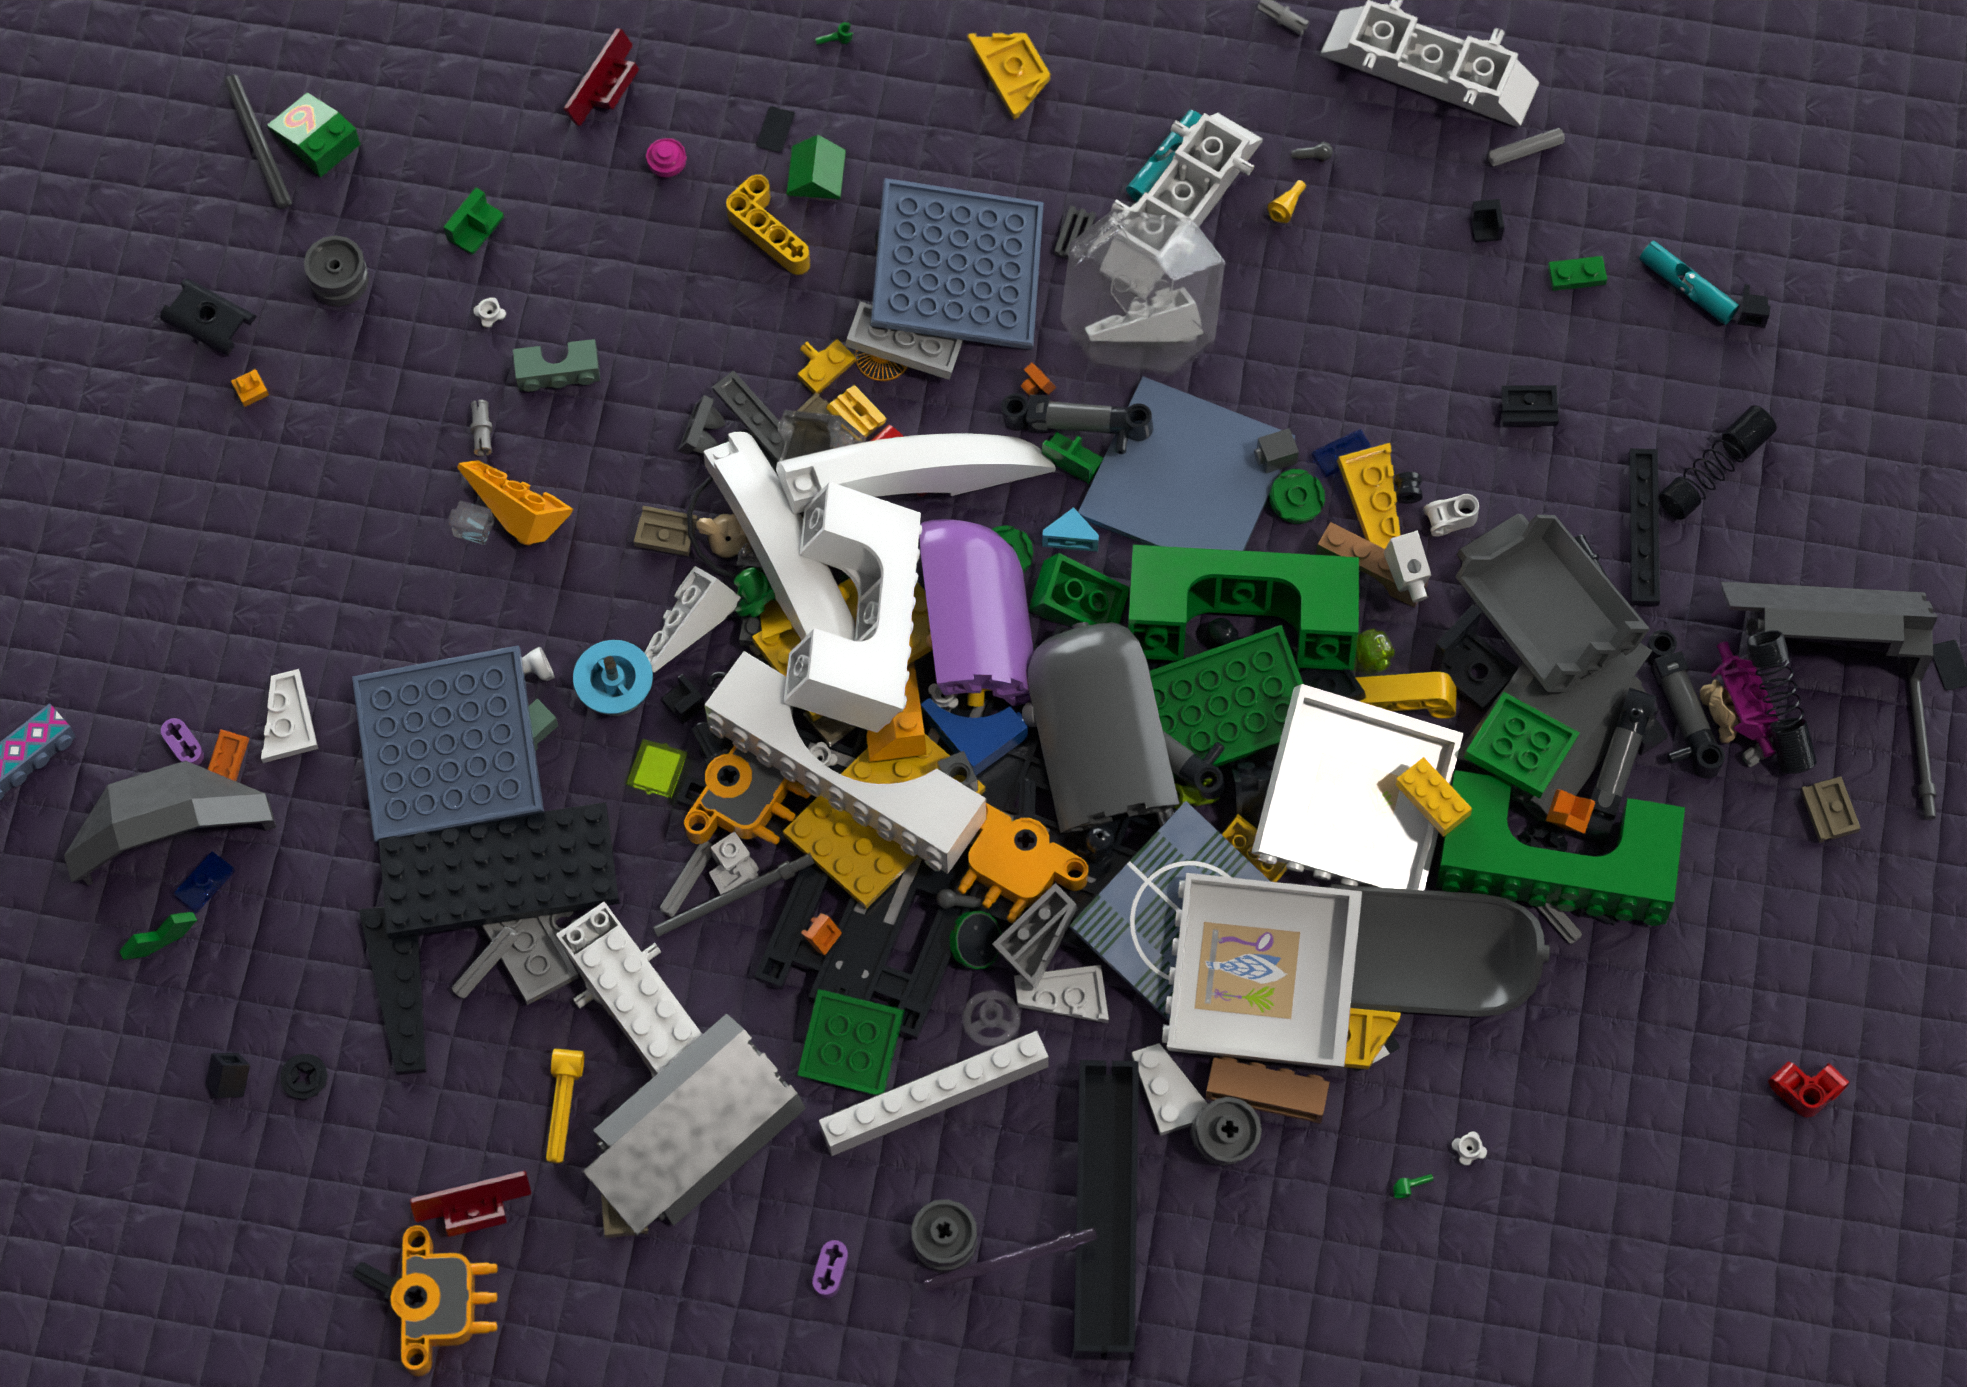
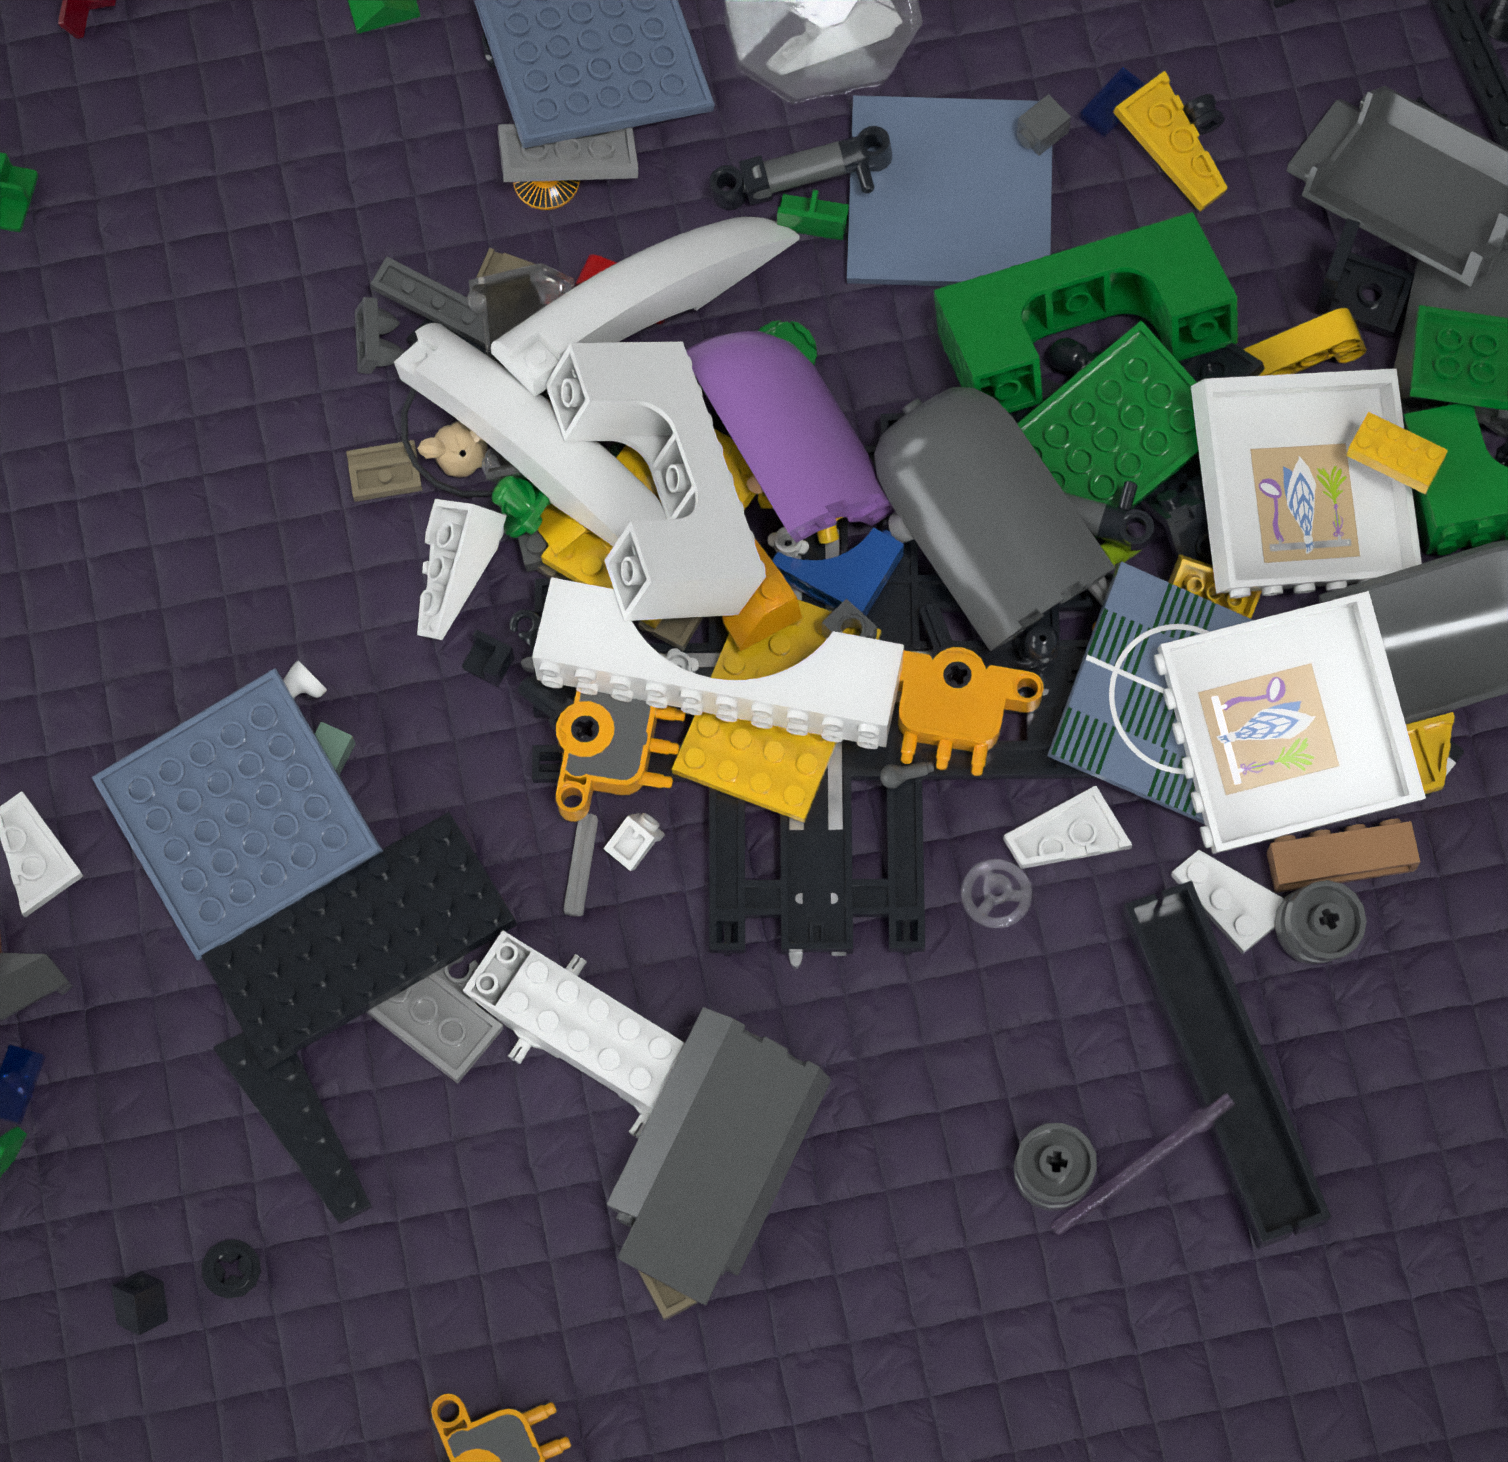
camera: 20 degrees left, 5 degrees up
dark red bracket [410,1171,532,1237] -> none
clear brick [448,501,494,545] -> none
light grey axle [452,927,518,998] -> none
light orange wedge [457,460,573,545] -> none
light grey pin [470,400,493,456] -> none
white plate [474,298,506,328] -> none
sand green arch [513,339,601,392] -> none
yellow axle [546,1048,584,1163] -> none
medium azure piece [573,640,653,716] -> none
clear neon green piece [627,739,688,798] -> none
dark pink plate [646,138,686,177] -> none
dark grey bar [653,853,815,937] -> none
white bracket [711,831,750,870] -> none
yellow beam [726,174,810,275] -> none
yellow plate [797,339,856,394] -> none
green plate [798,989,904,1095] -> none
orange tile [801,913,842,955] -> none
medium lavender beam [813,1240,848,1298] -> none
white brick [819,1031,1048,1156] -> none
yellow piece [826,385,887,442] -> none
black tile [950,911,1001,969] -> none
light grey wedge [993,883,1078,990] -> none
orange tile [1021,362,1056,395] -> none
green slope [1028,553,1130,627] -> none
medium azure slope [1042,507,1099,552] -> none
green tile [1269,469,1325,524] -> none
medium nougat arch [1316,522,1429,608] -> none
clear neon green head [1356,628,1395,672] -> none
white torso [1383,531,1431,602] -> none
white piece [1423,494,1479,536] -> none

